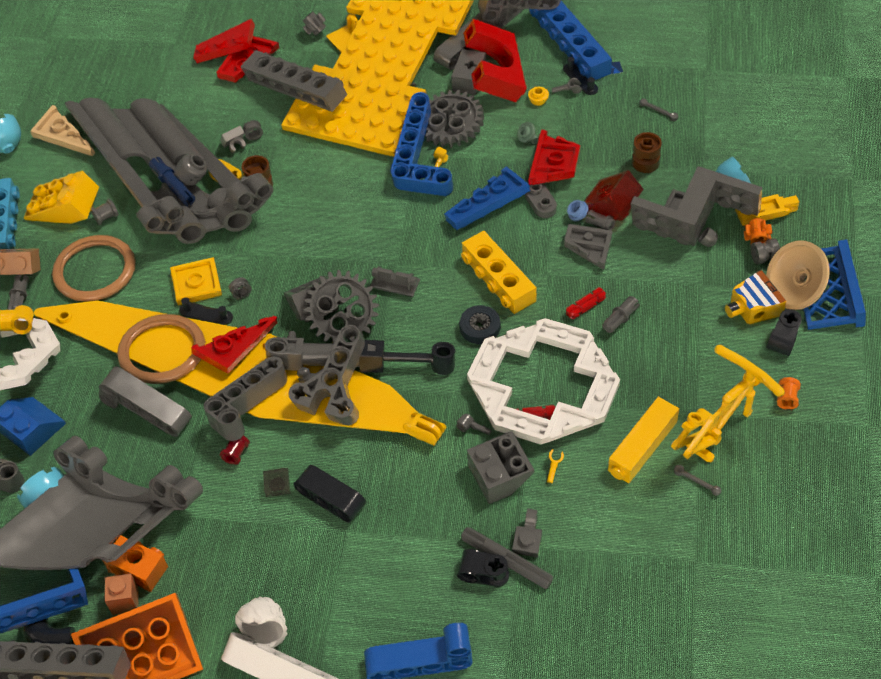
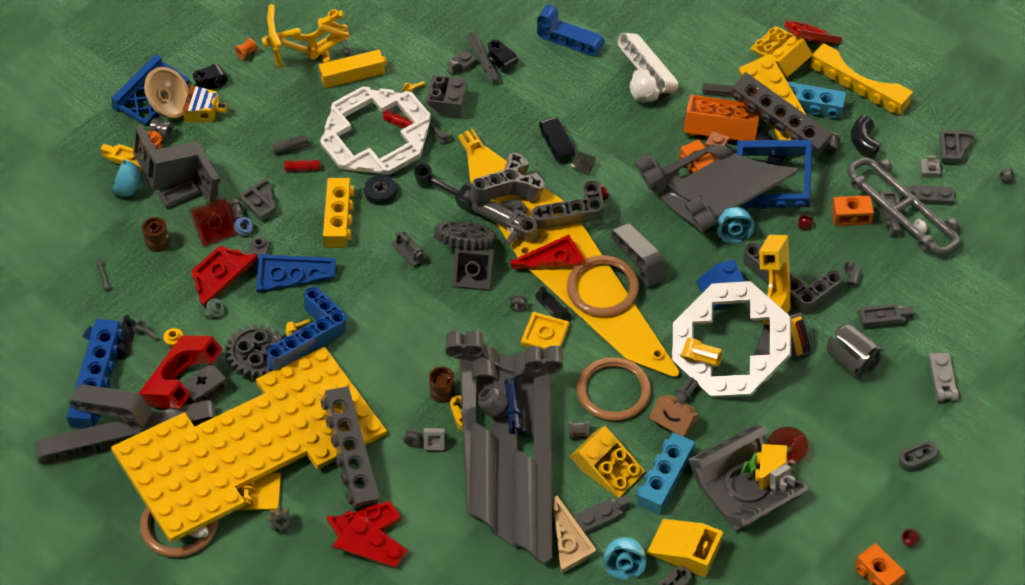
camera: 150 degrees left, 0 degrees up
none -> dark grey hinge [572,496,630,534]

